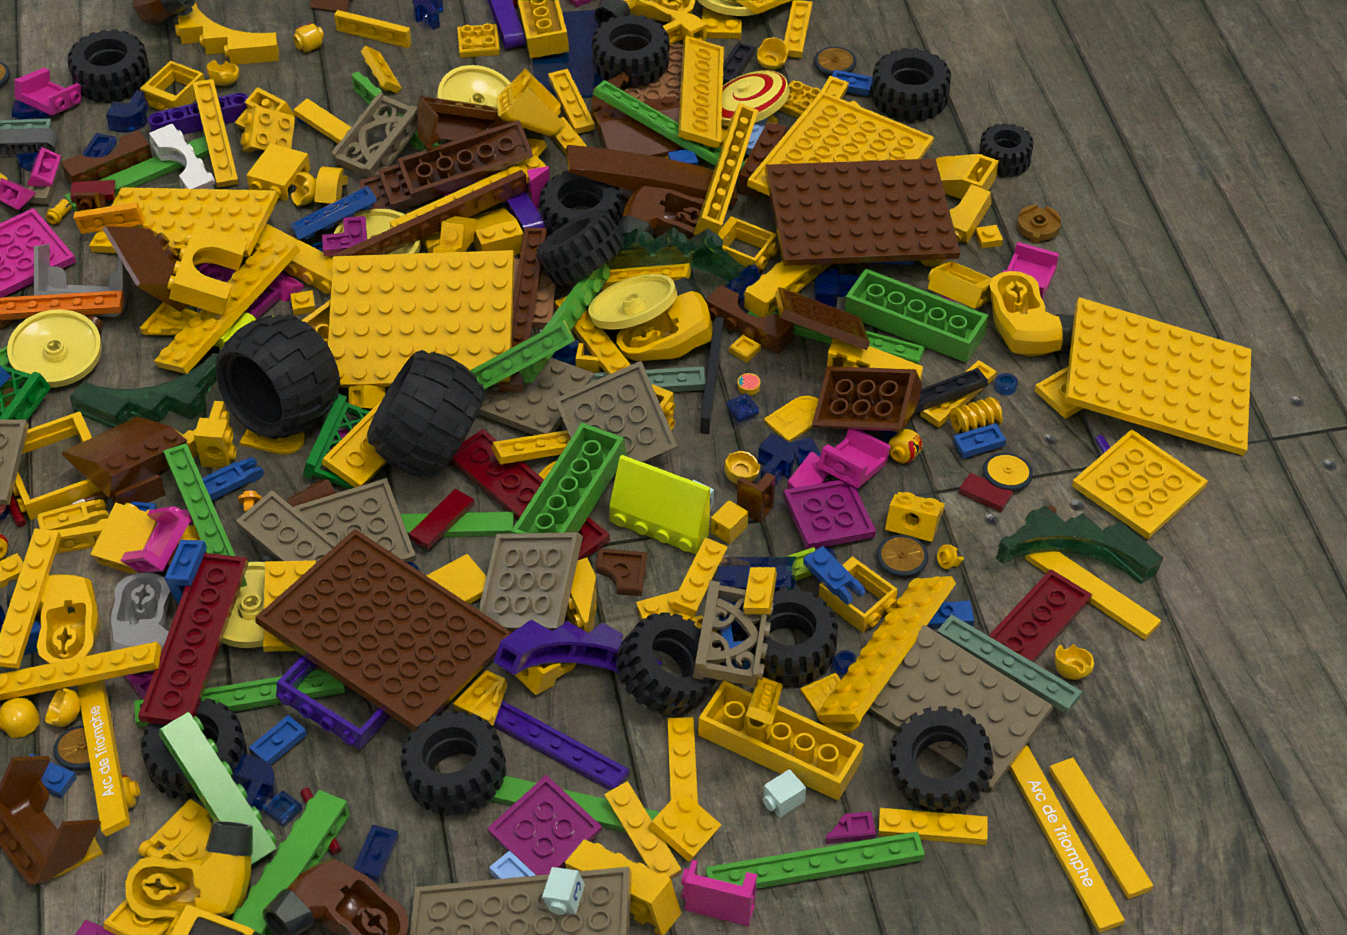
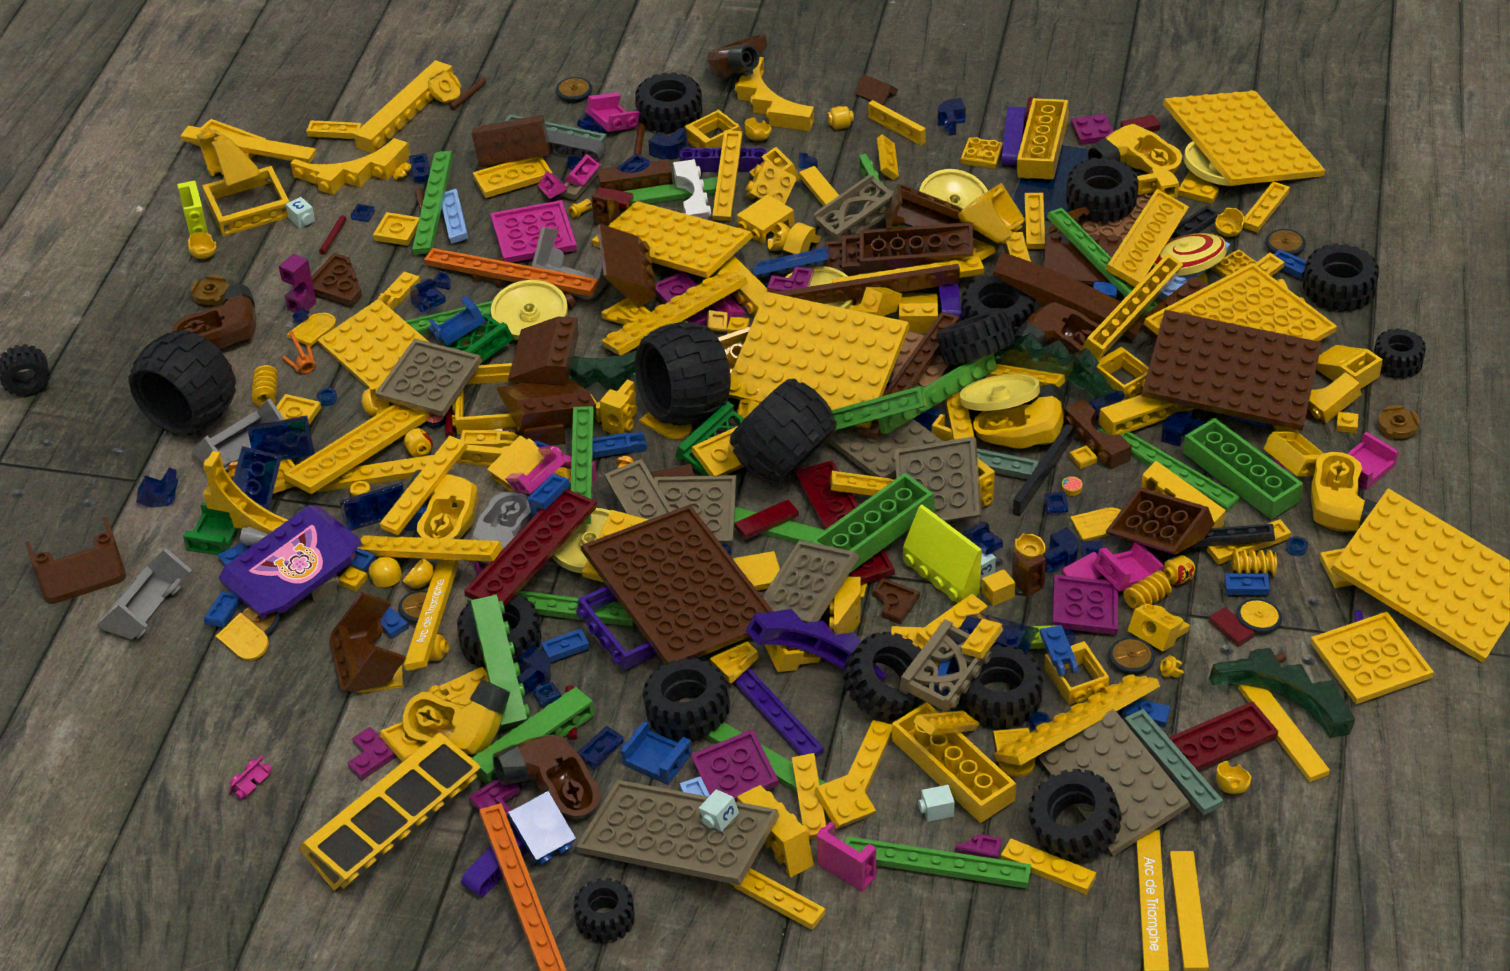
camera: 25 degrees right, 5 degrees down
light orange plate [73,202,145,234] -> none
yellow arch [167,225,247,315] -> none
dark pink slope [527,166,550,209] -> none
reddish brown tile [775,287,870,350] -> none
none -> reddish brown slope [508,316,579,385]
none -> blue panel [620,721,692,785]
none -> reddish brown bar [633,124,645,162]
none -> yellow tile [707,310,728,333]
none -> clear blue tile [799,152,818,168]
none -> clear blue brick [962,522,1003,556]
none -> yellow piece [1124,570,1172,609]

